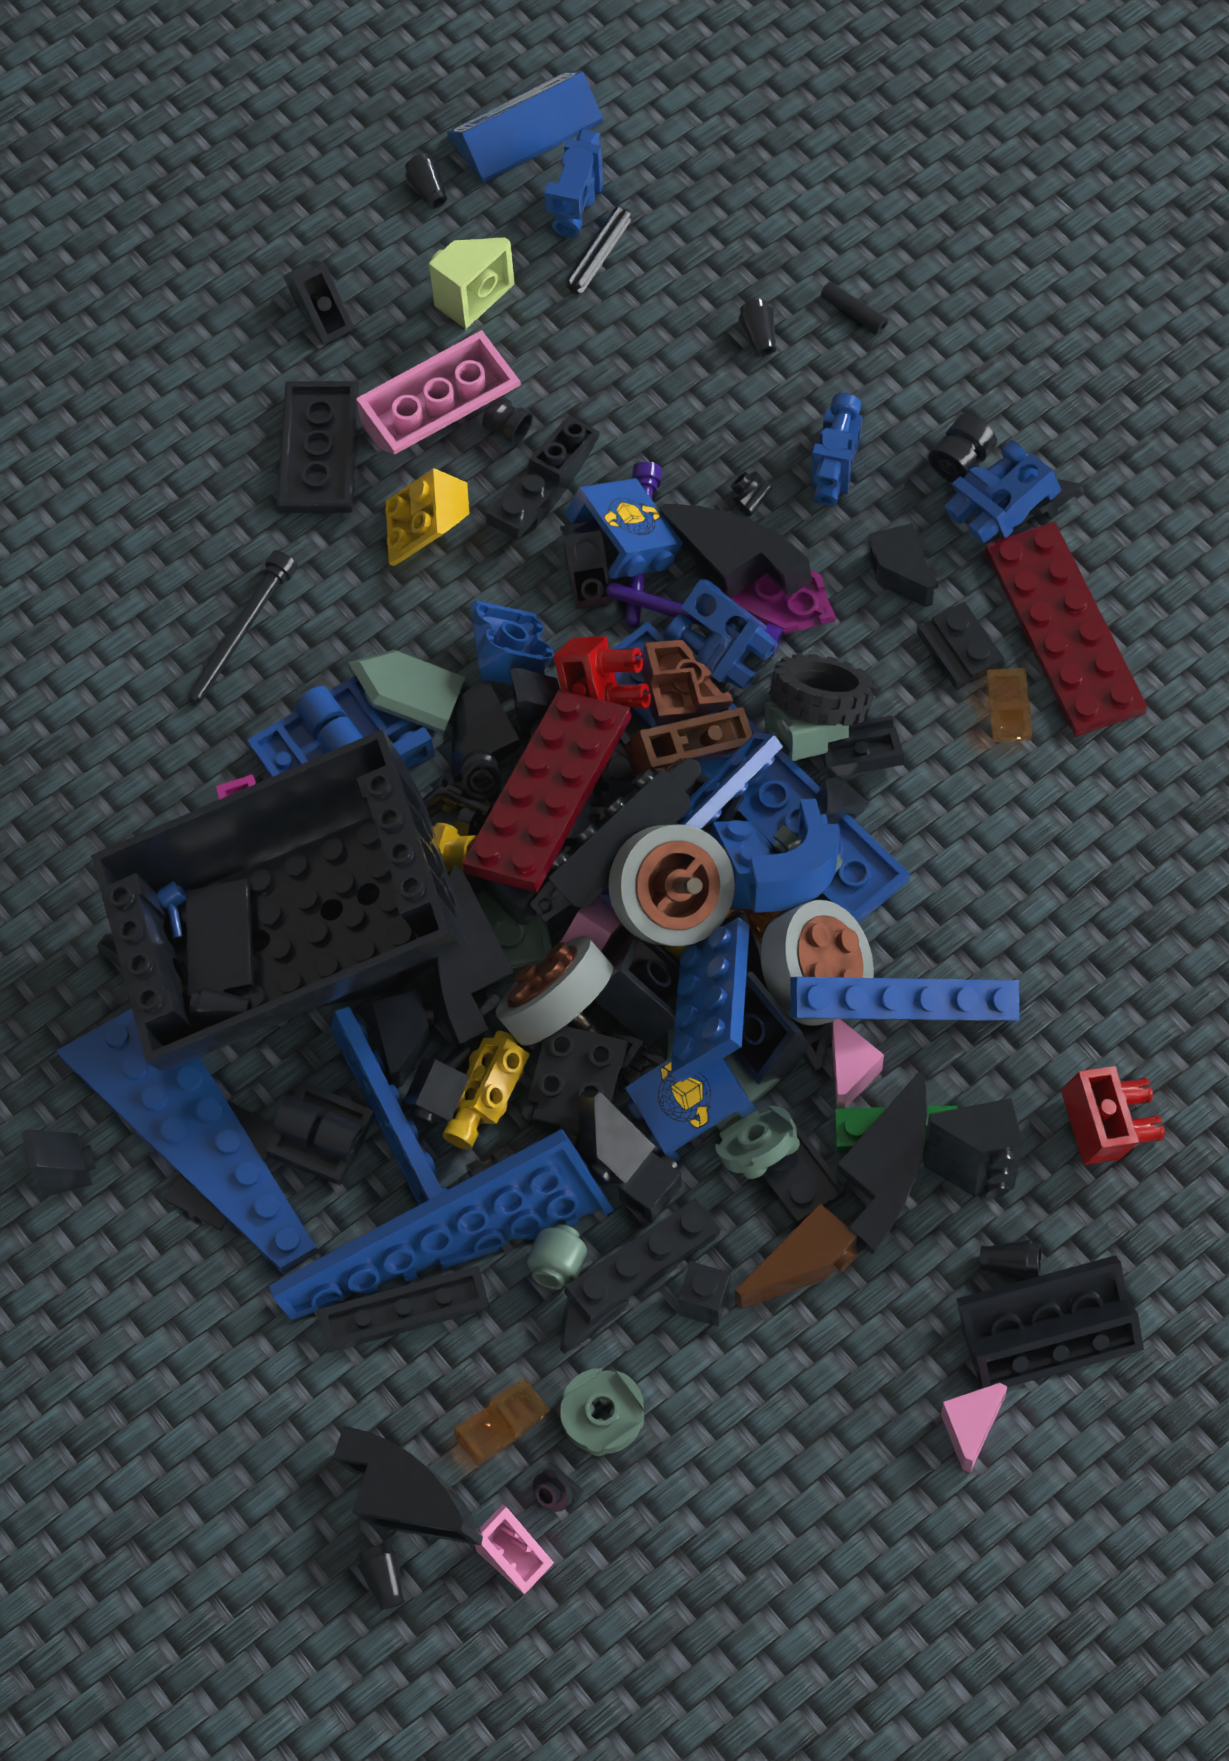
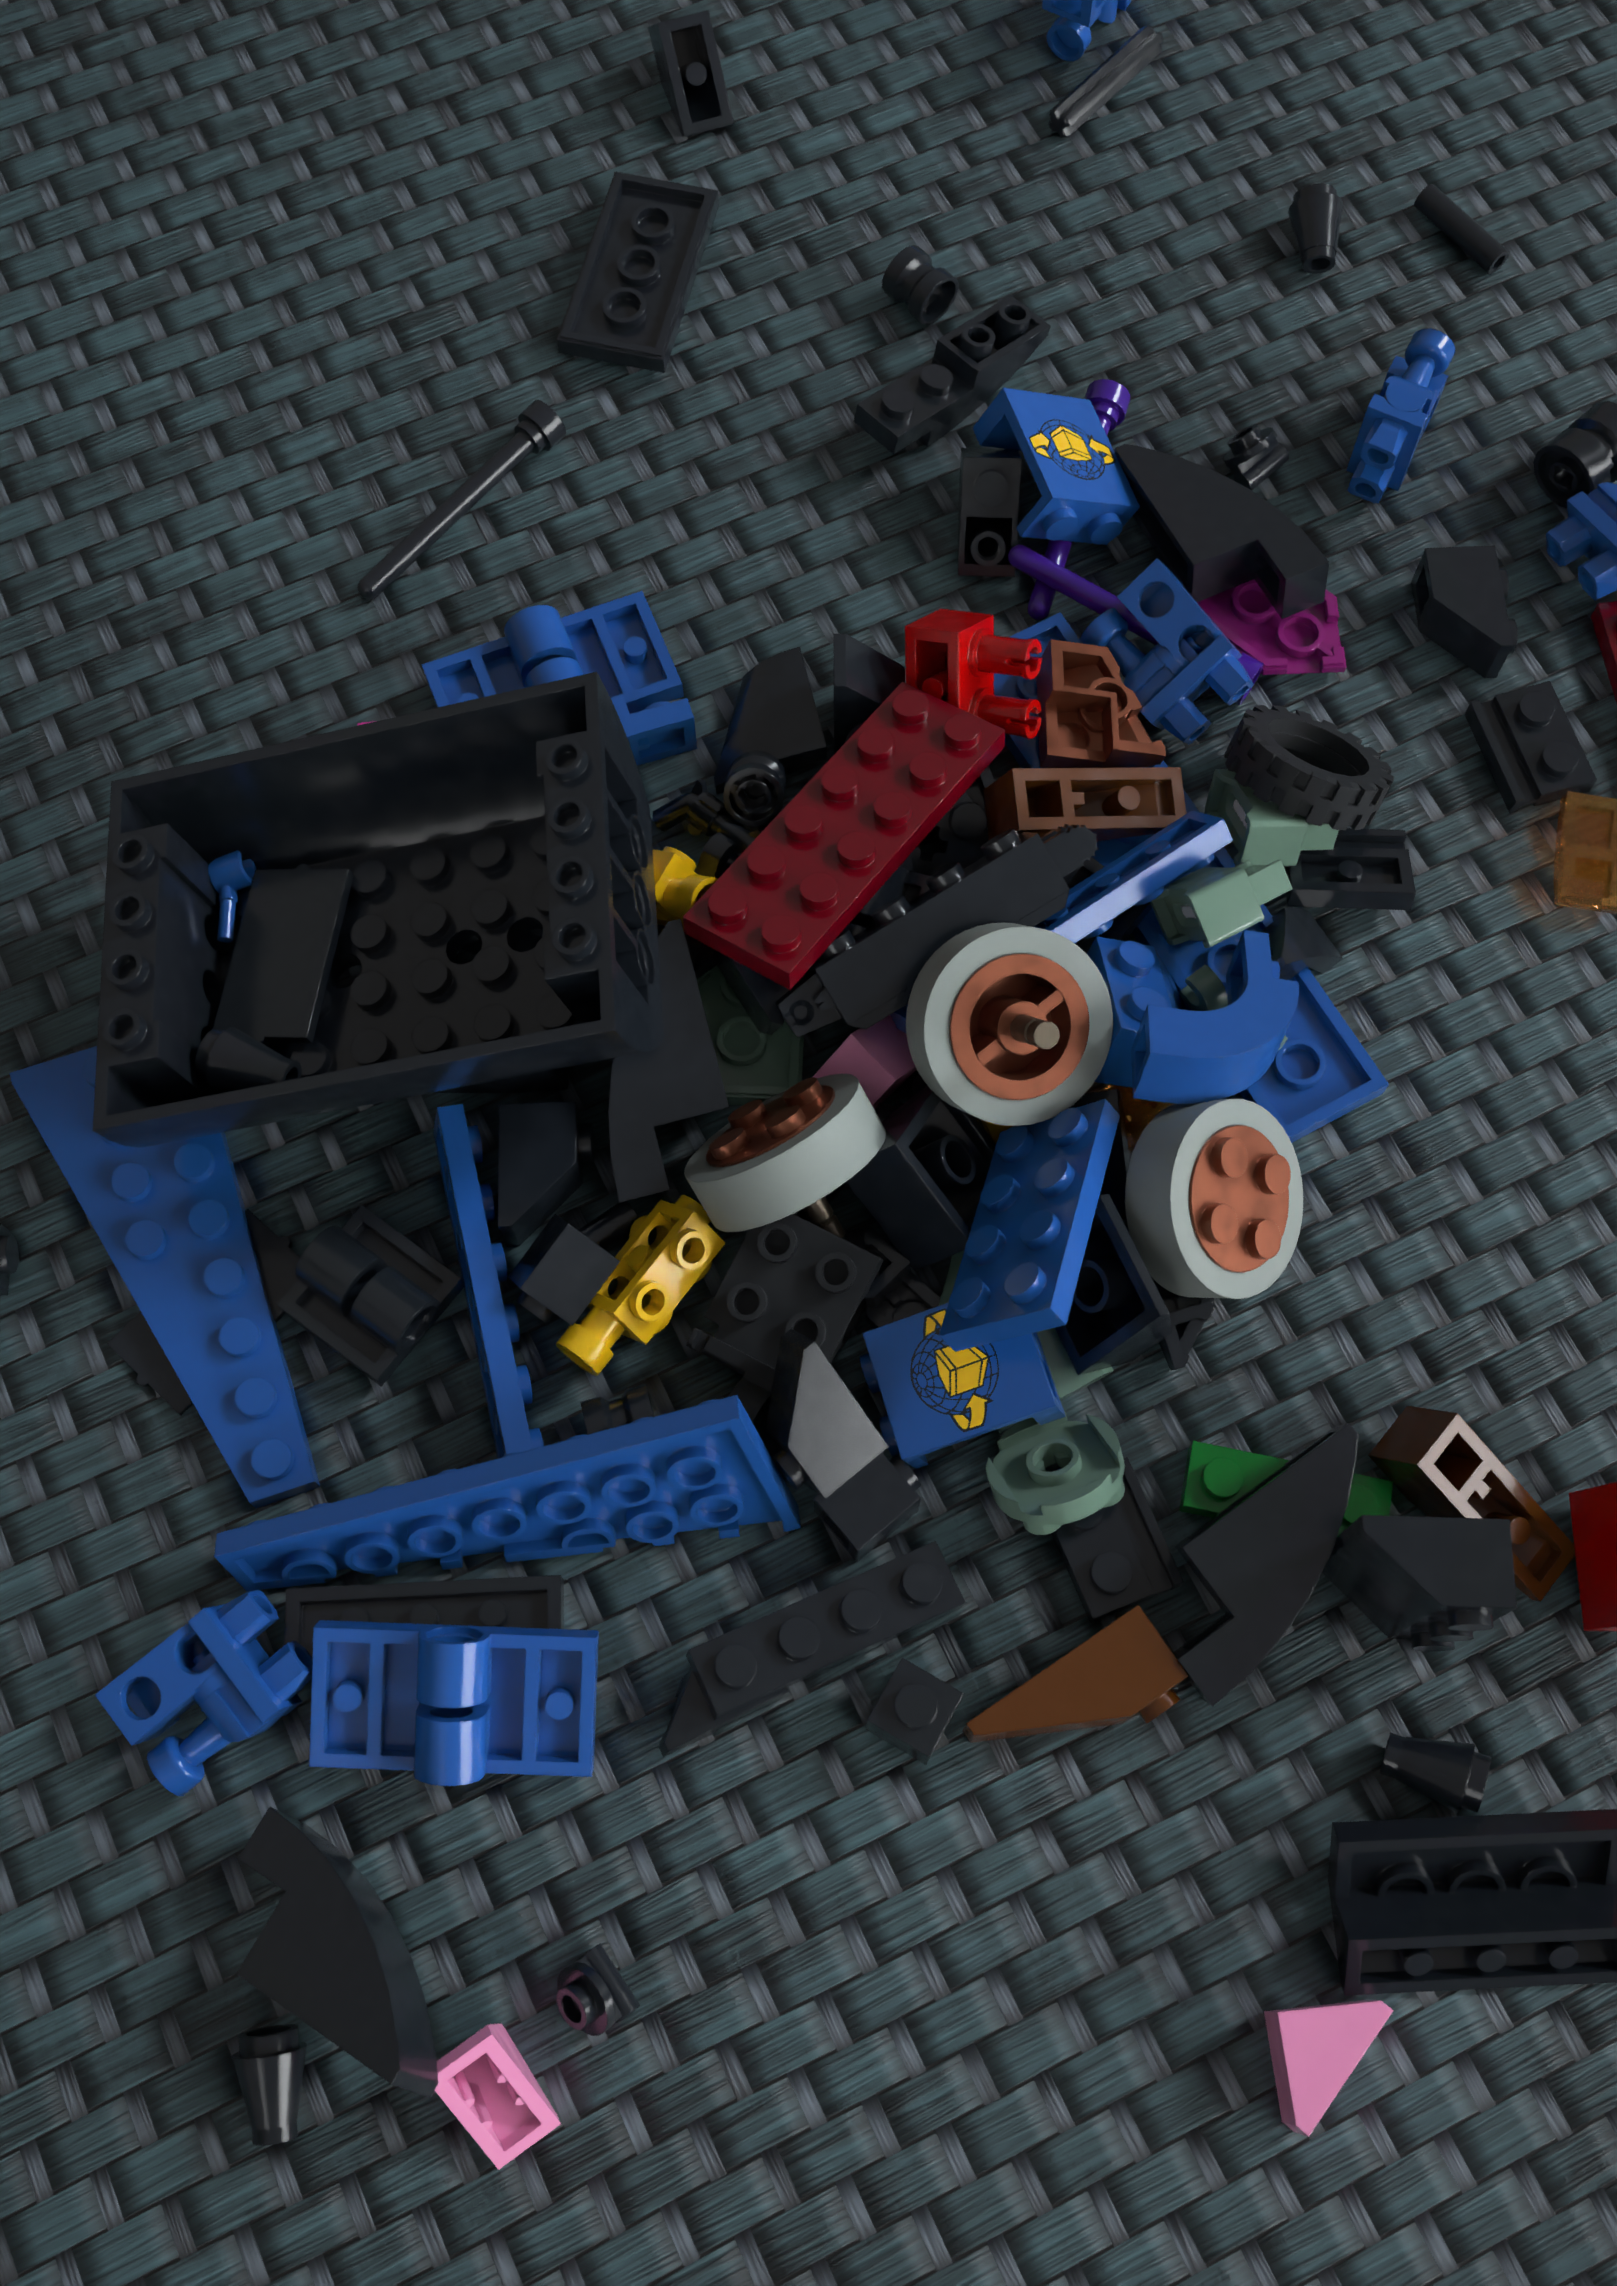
camera: 10 degrees right, 5 degrees up
sand green tile [347,650,466,734] -> none
bright pink slope [356,330,521,455] -> none
yellow slope [385,468,469,566] -> none
yellowish green slope [429,237,515,329] -> none
clear orange slope [453,1378,550,1467] -> none
blue slope [470,600,554,685] -> none
sand green head [527,1225,587,1290] -> none
sand green plate [560,1368,644,1456] -> none
blue plate [790,977,1019,1021] -> none
bright pink slope [832,1019,884,1108] -> none
none -> blue hips [95,1590,313,1796]
none -> blue plate [309,1620,599,1786]
none -> sand green piece [1150,860,1293,948]
none -> reddish brown slope [1368,1406,1575,1602]

